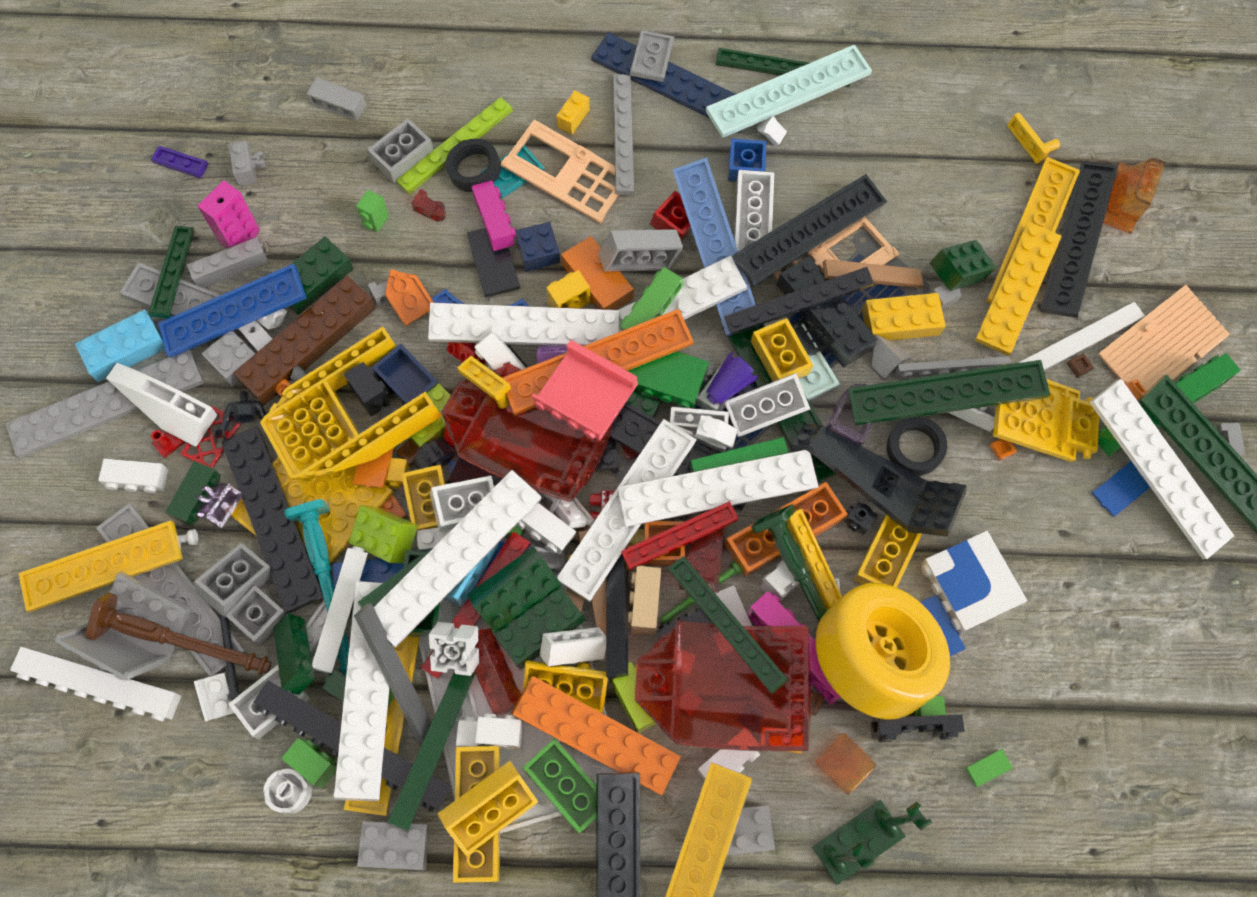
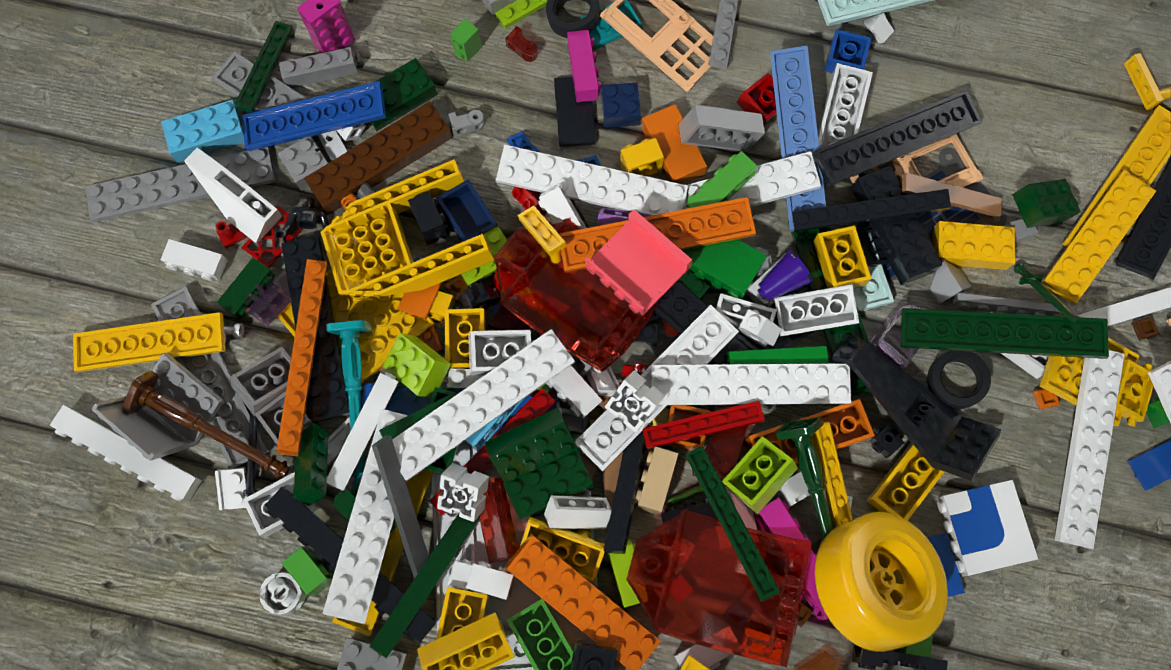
camera: 15 degrees right, 5 degrees up
orange tile [385,269,434,326] -> none
none -> orange brick [277,259,327,457]
none -> white brick [605,371,665,433]
none -> lime brick [722,436,798,514]
none -> dark green sword [1014,263,1078,323]
none -> white plate [1054,350,1125,549]

